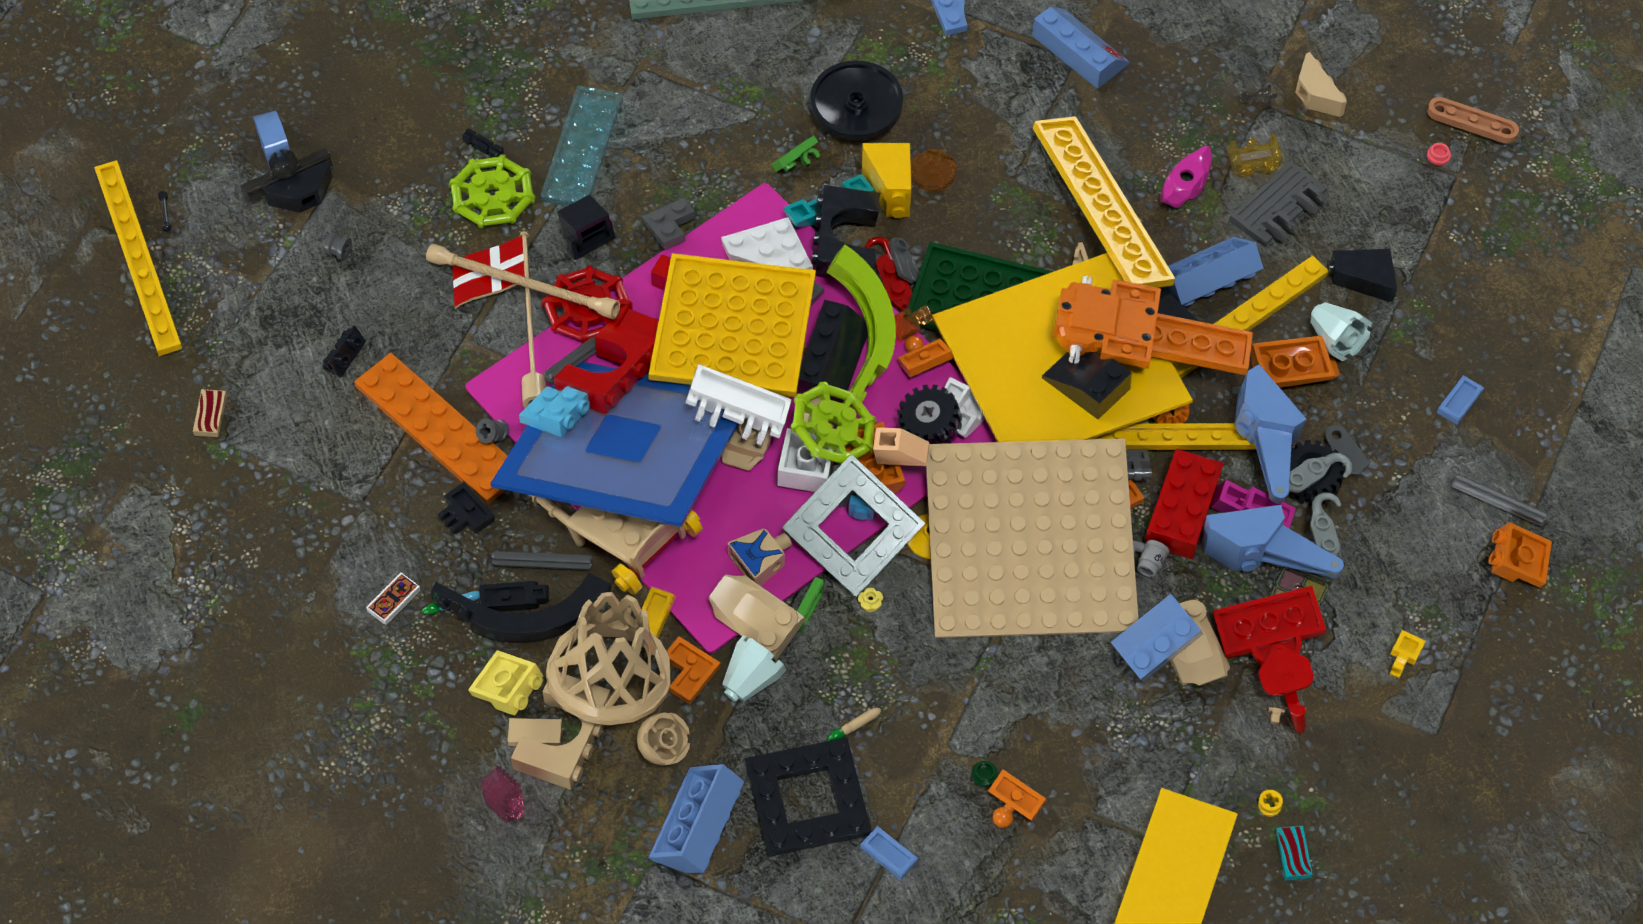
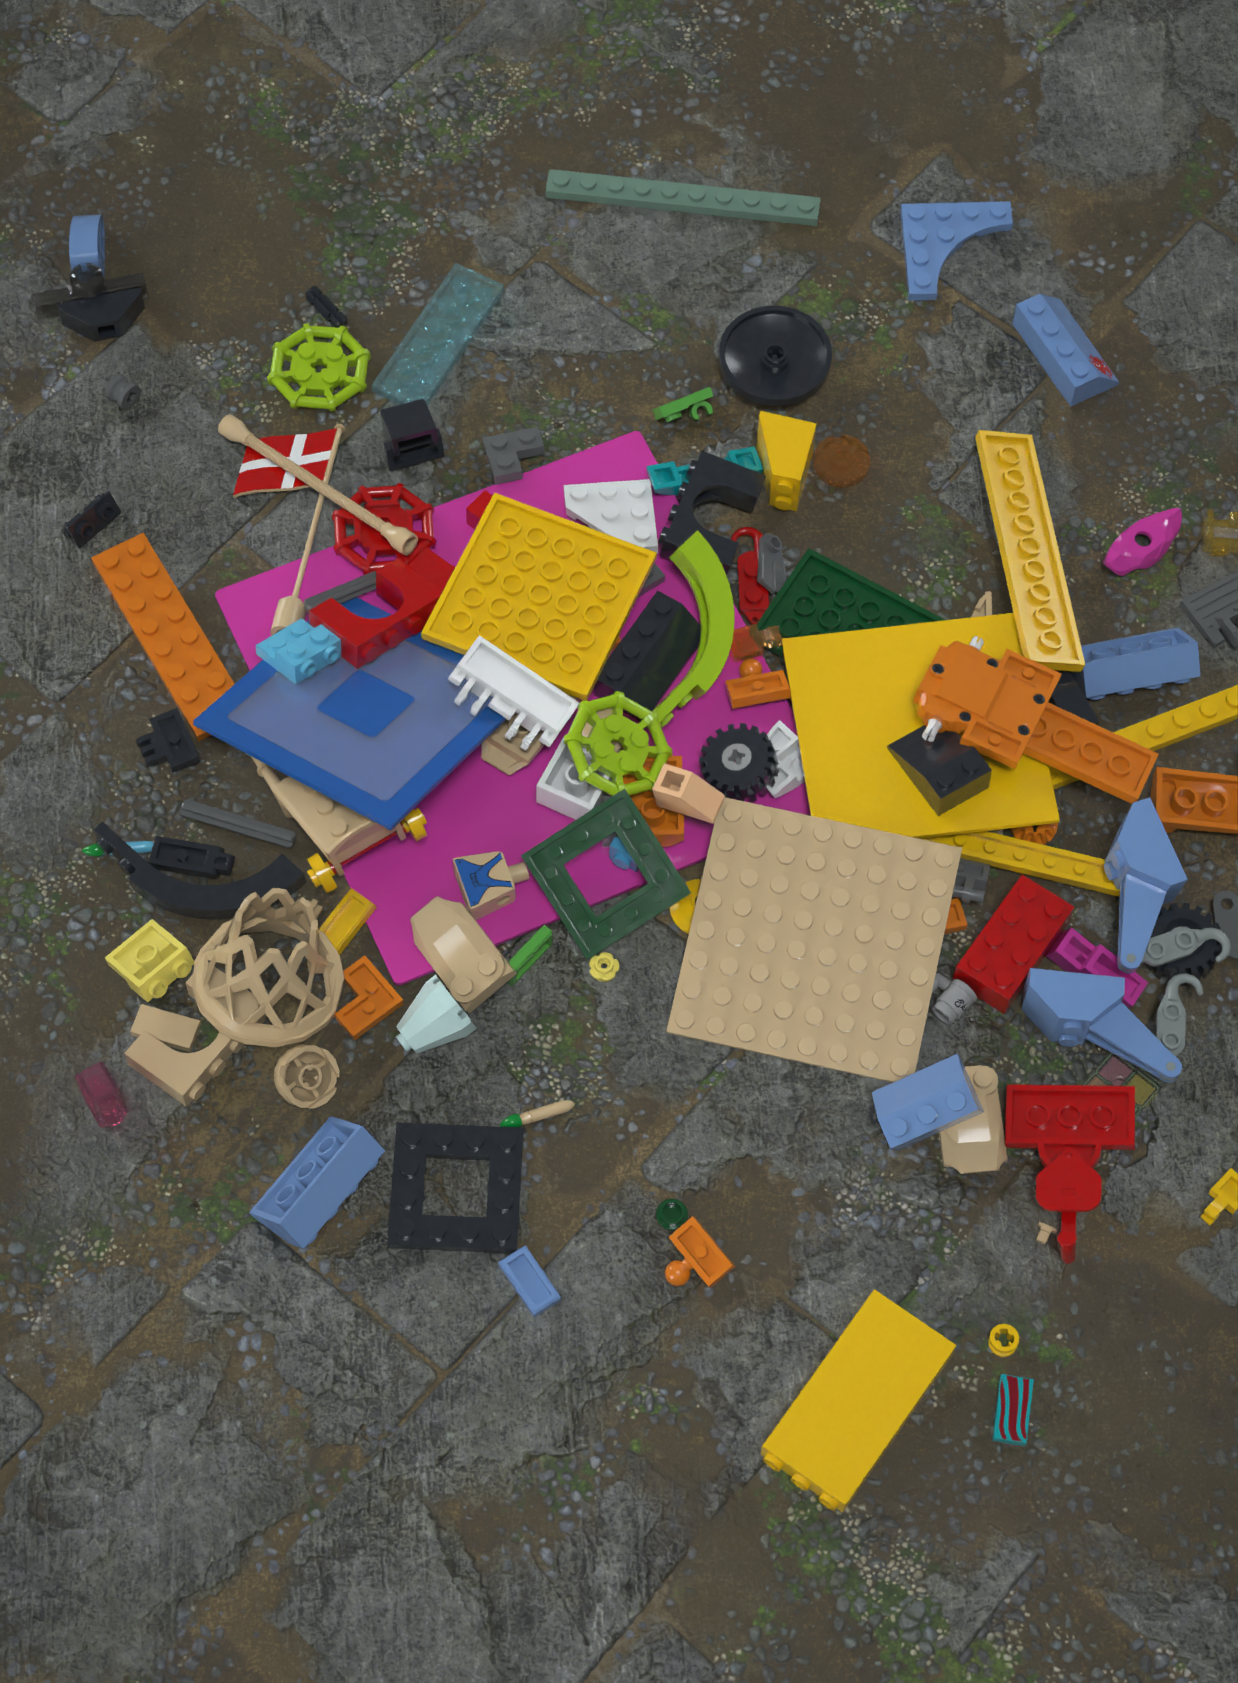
camera: 15 degrees right, 5 degrees up
tile [366,573,421,625] -> none
dark grey bush [476,419,509,443] -> none

